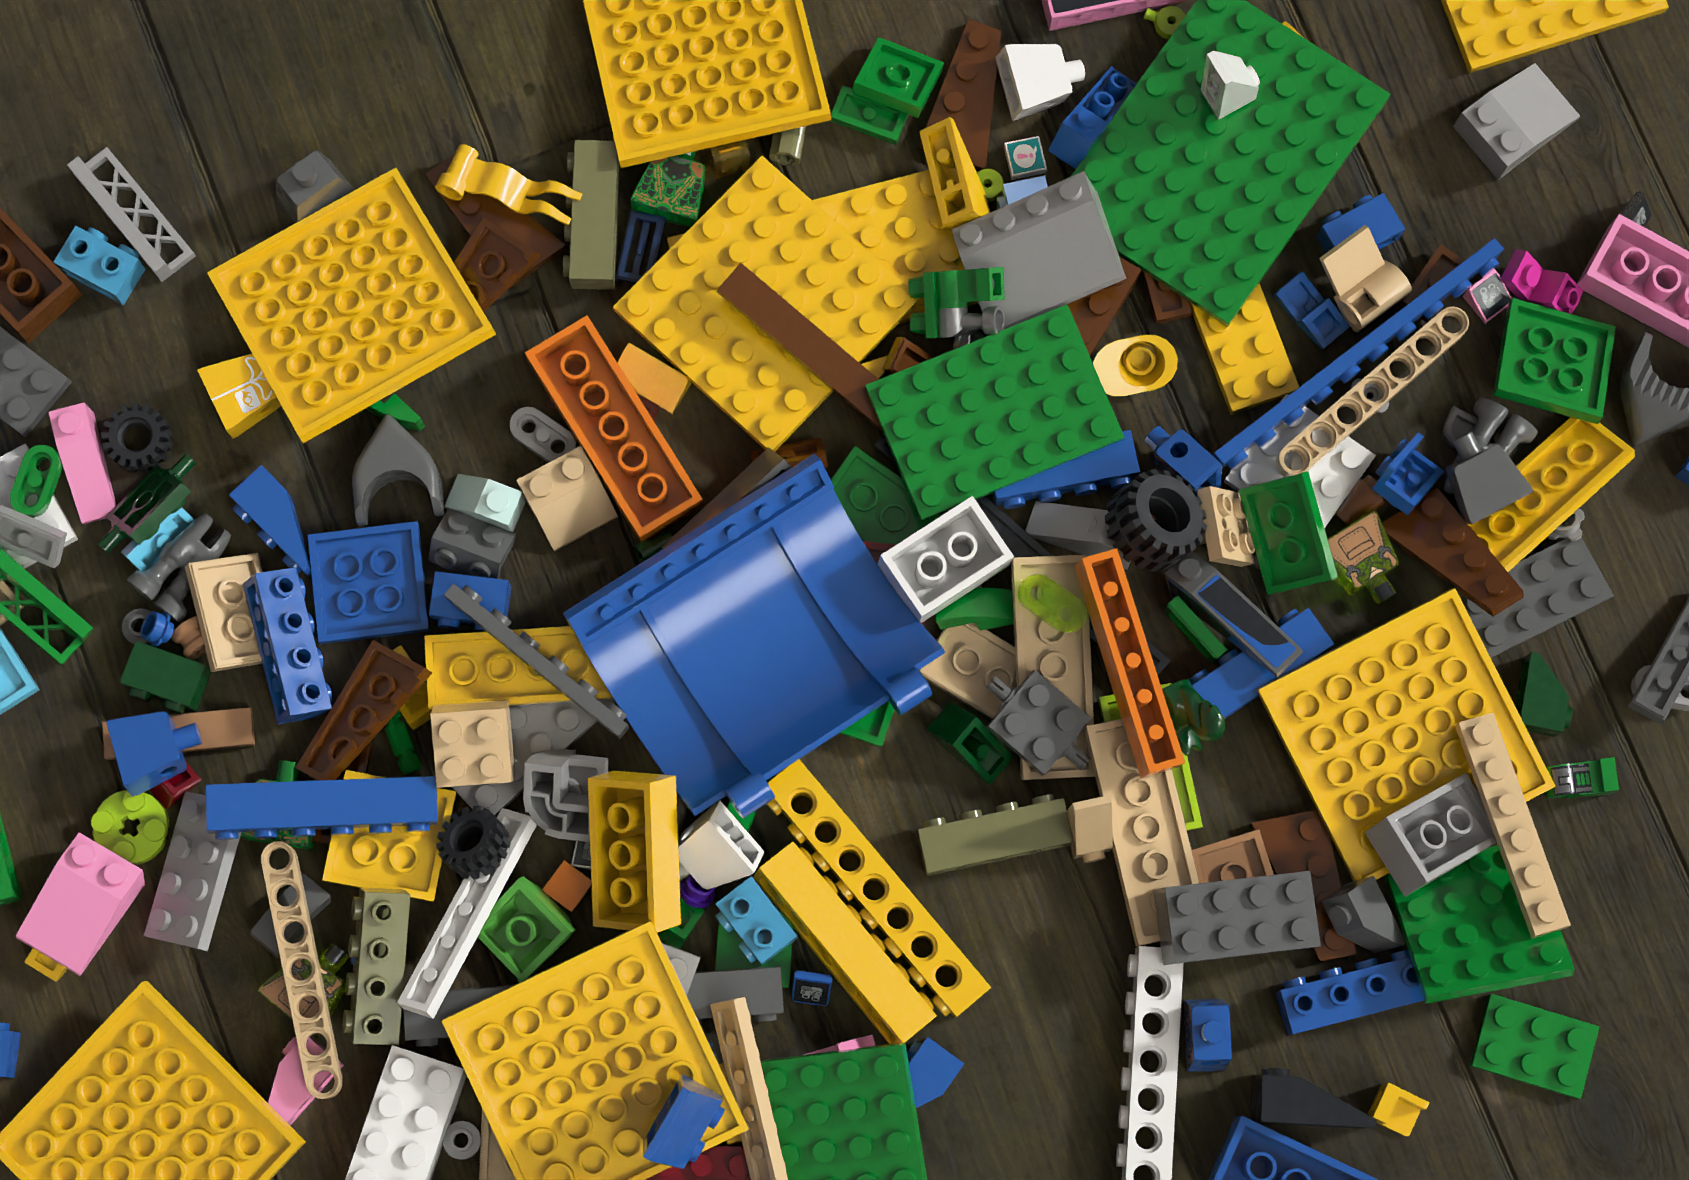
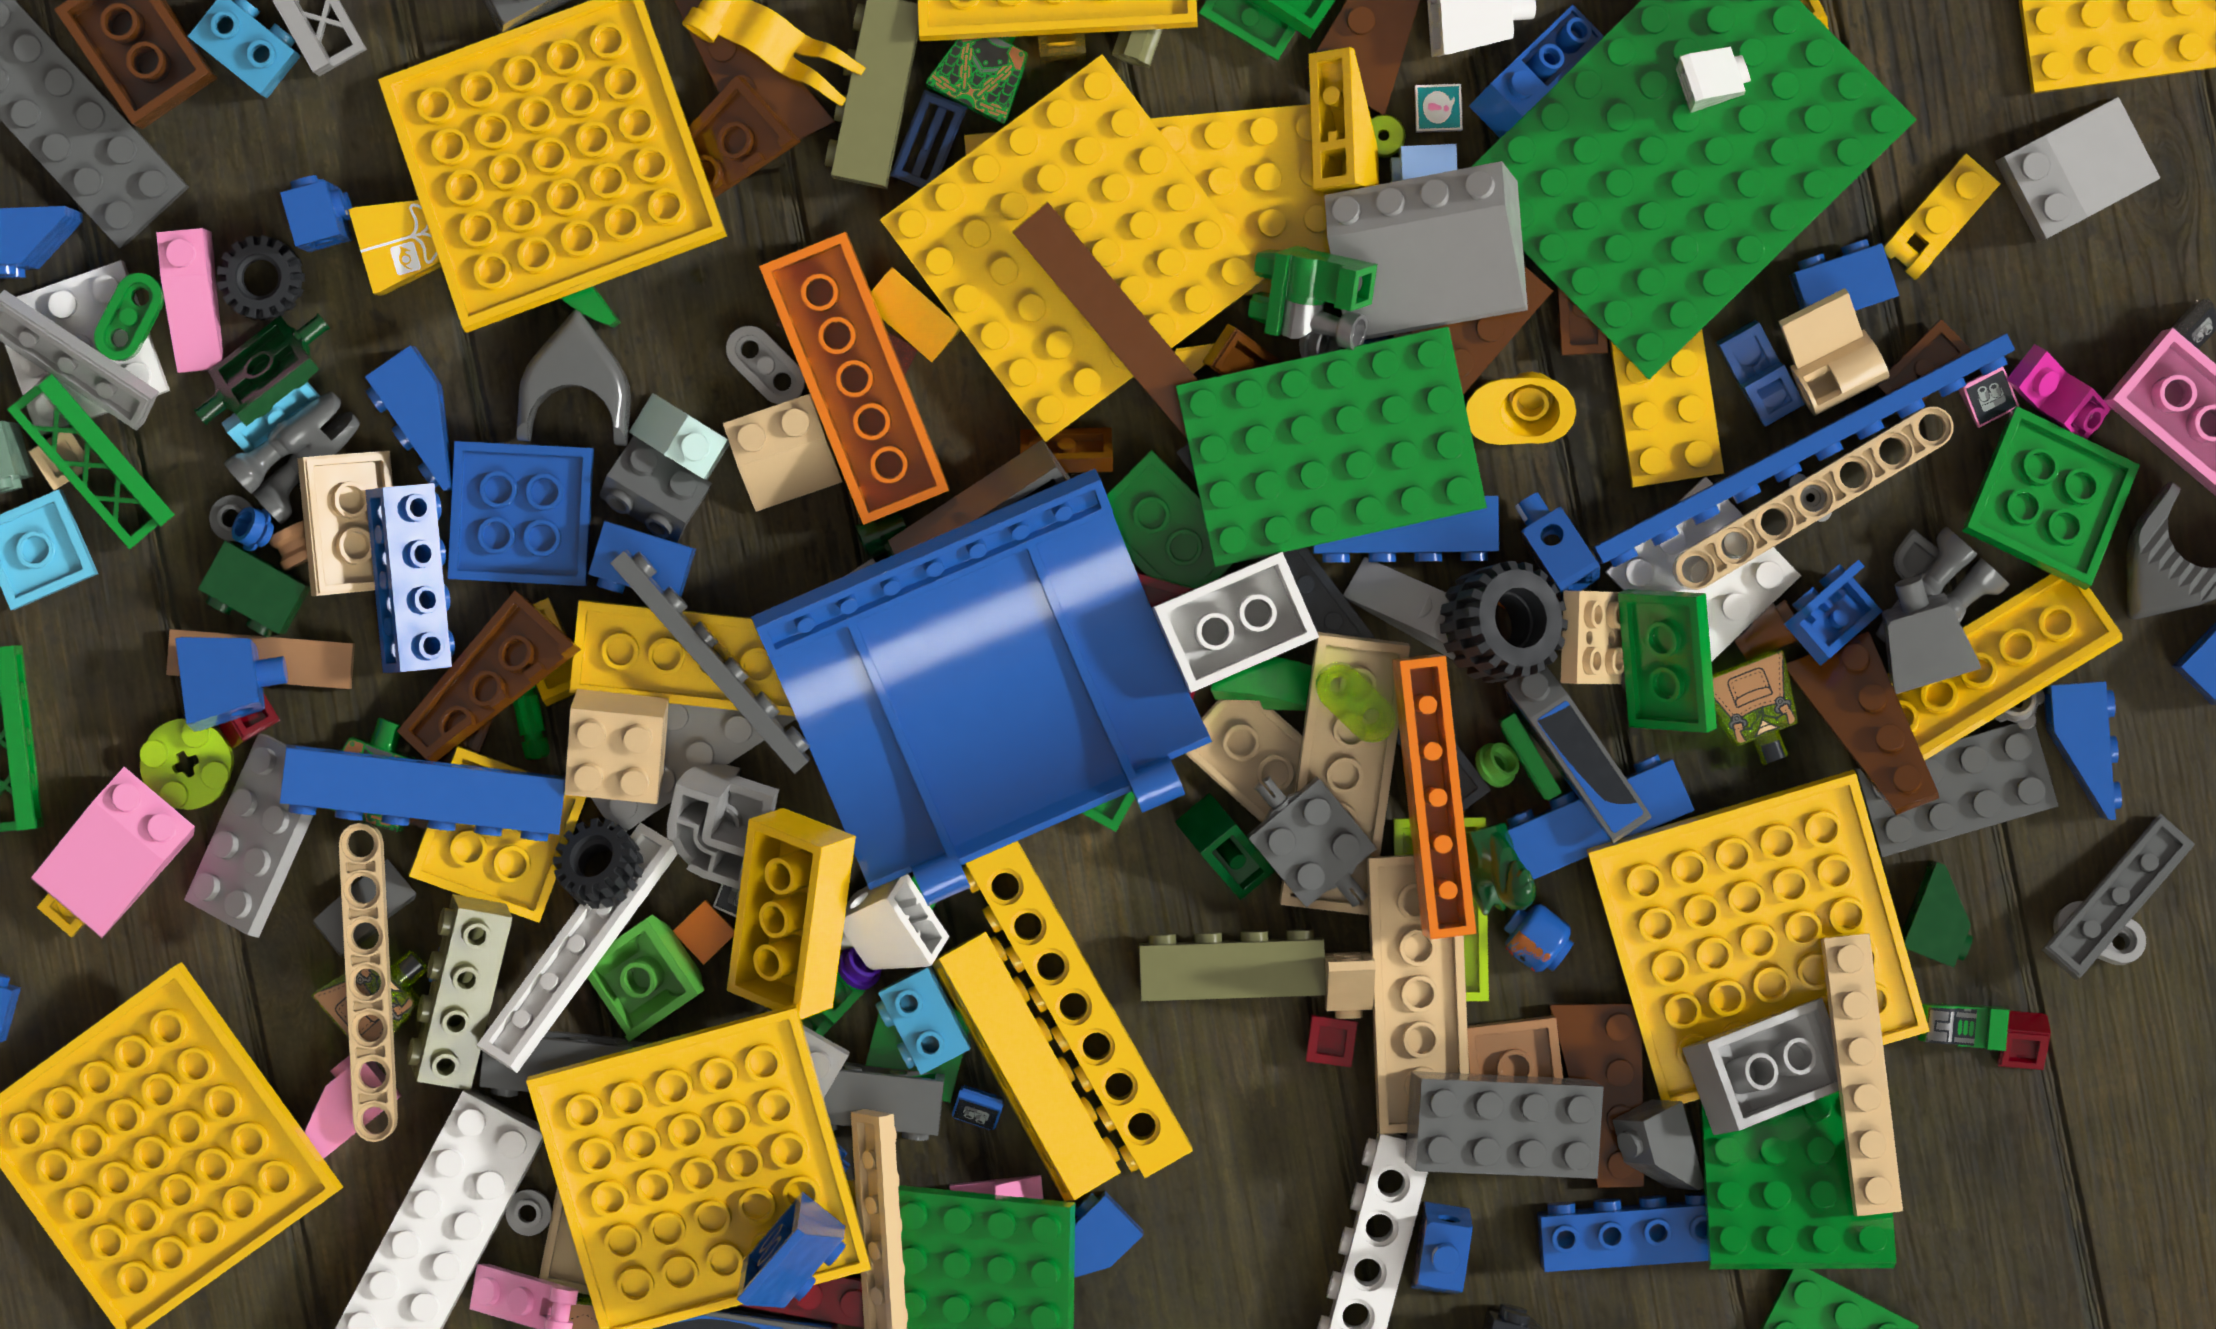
camera: 20 degrees right, 10 degrees up
none -> blue brick [280,175,353,252]
none -> dark red plate [1305,1014,1358,1067]
none -> bright green plate [1475,743,1519,788]
none -> blue head [1503,904,1574,972]
none -> yellow plate [1883,153,2001,280]
none -> dark red slope [1997,1011,2051,1070]
none -> blue slope [2043,681,2122,820]

